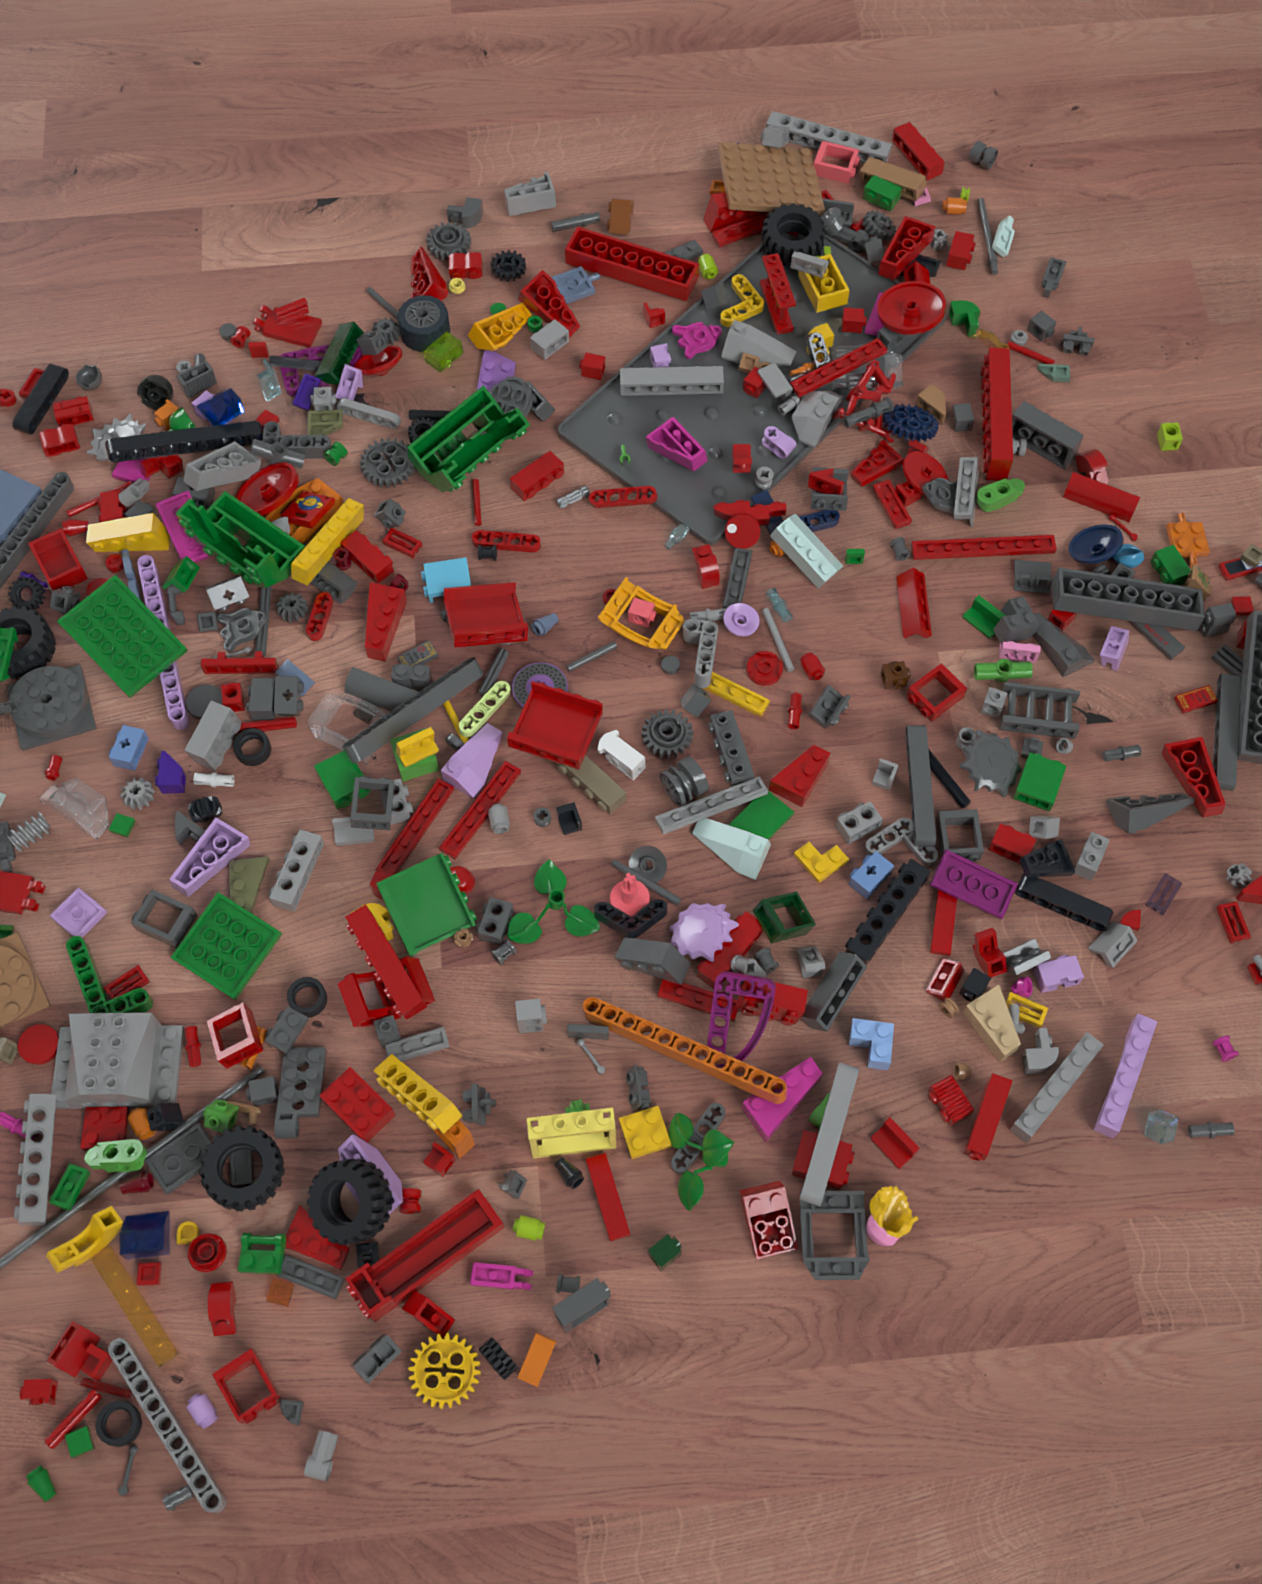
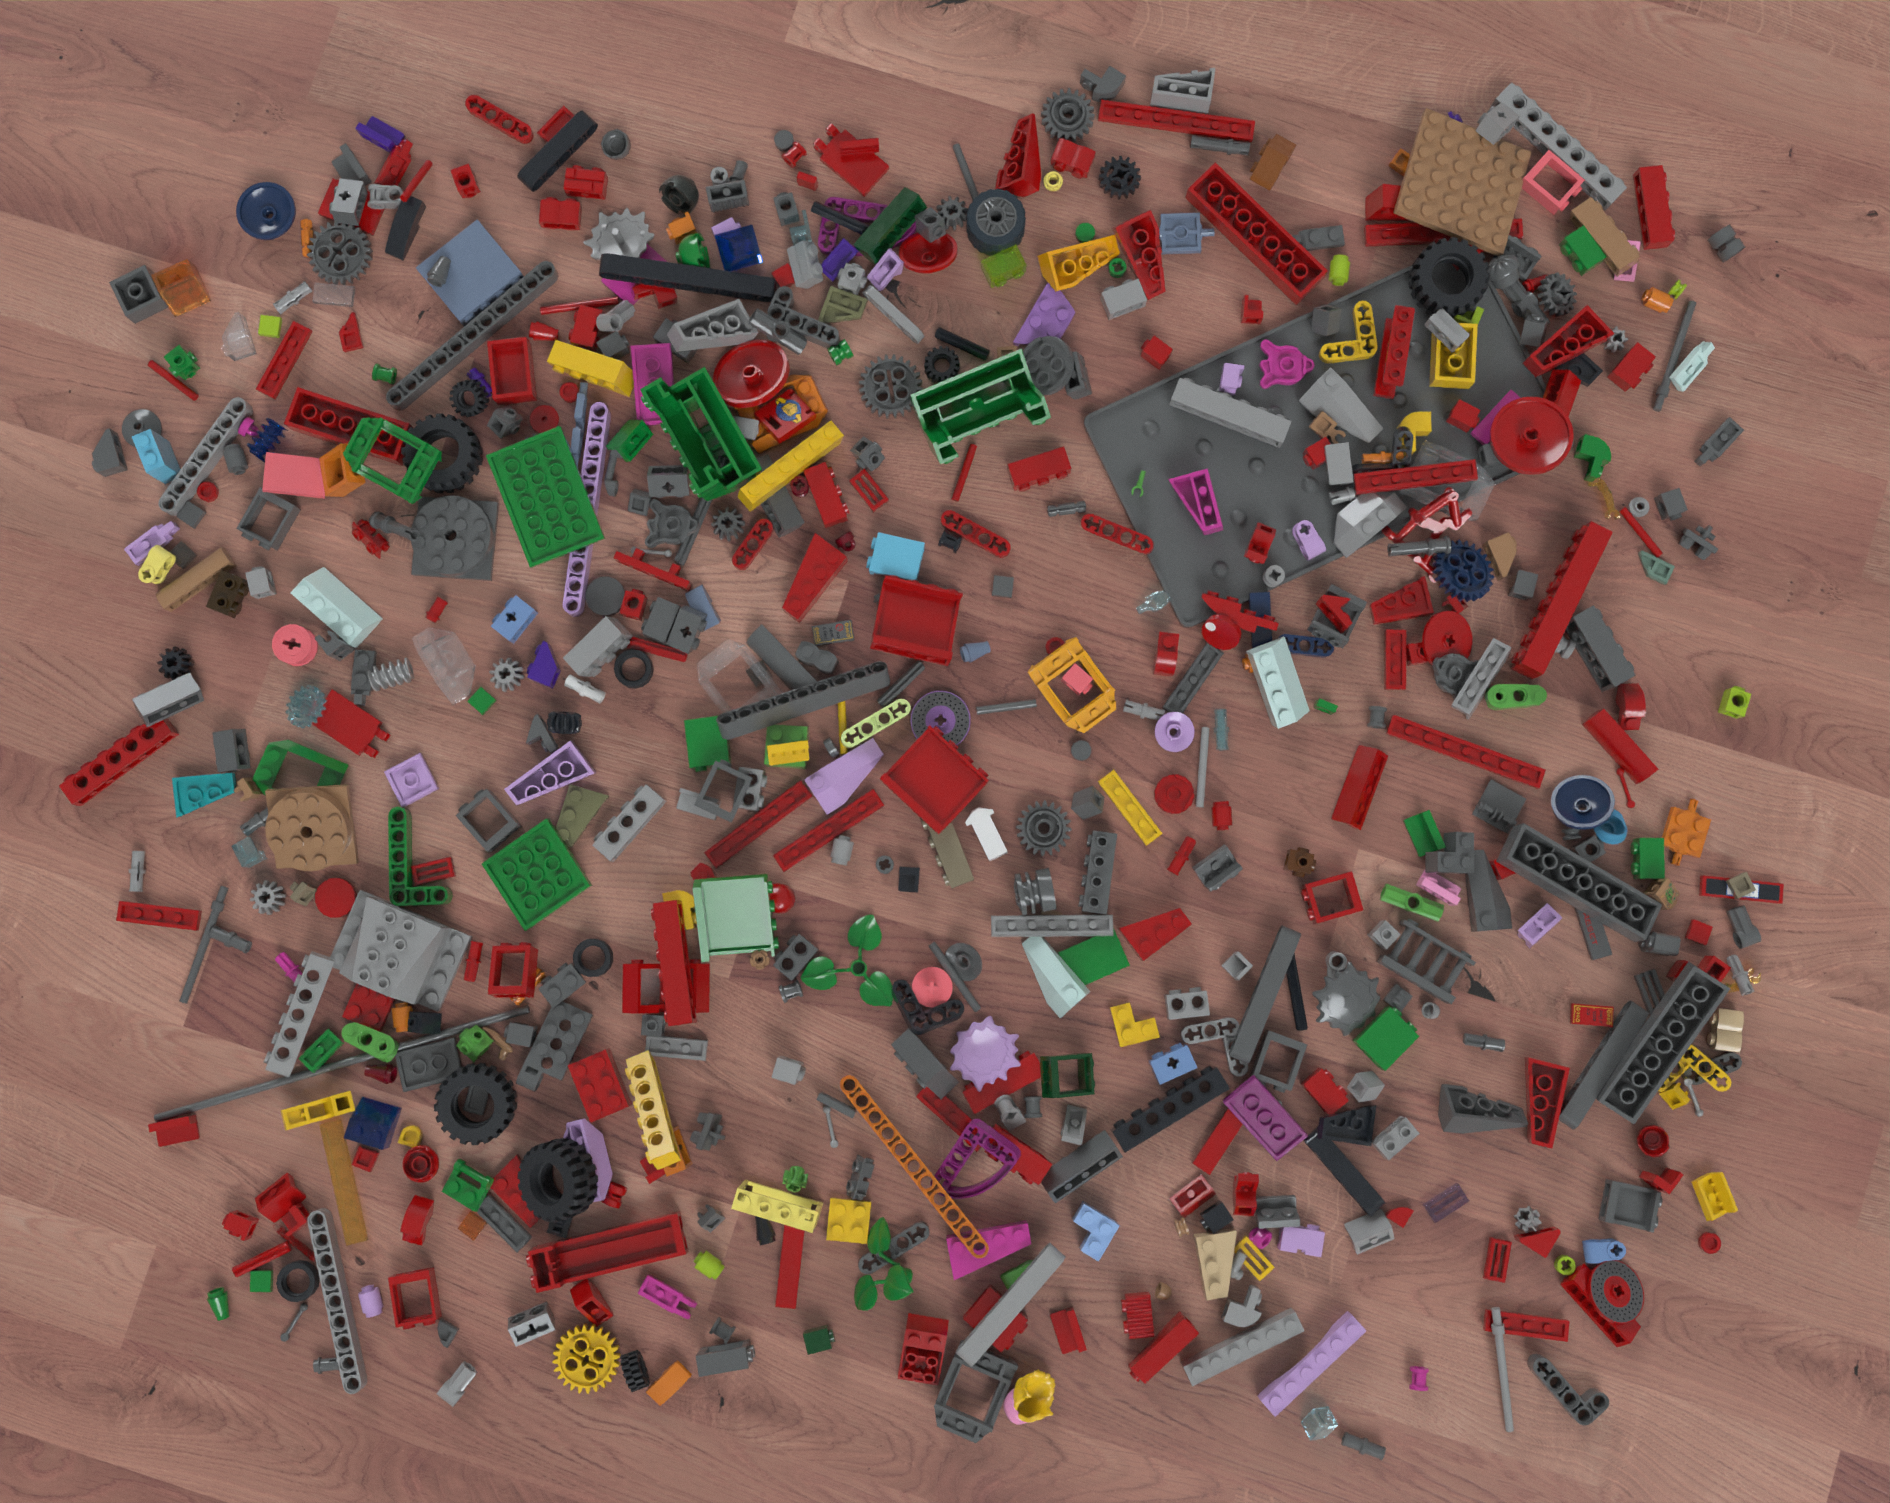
camera: 25 degrees right, 20 degrees up
light grey beam [683,619,718,688] -> none
none -> dark grey brick [773,192,800,227]
none -> light grey brick [787,241,823,289]
none -> dark grey tile [992,575,1014,598]
none -> red plate [1098,100,1255,143]

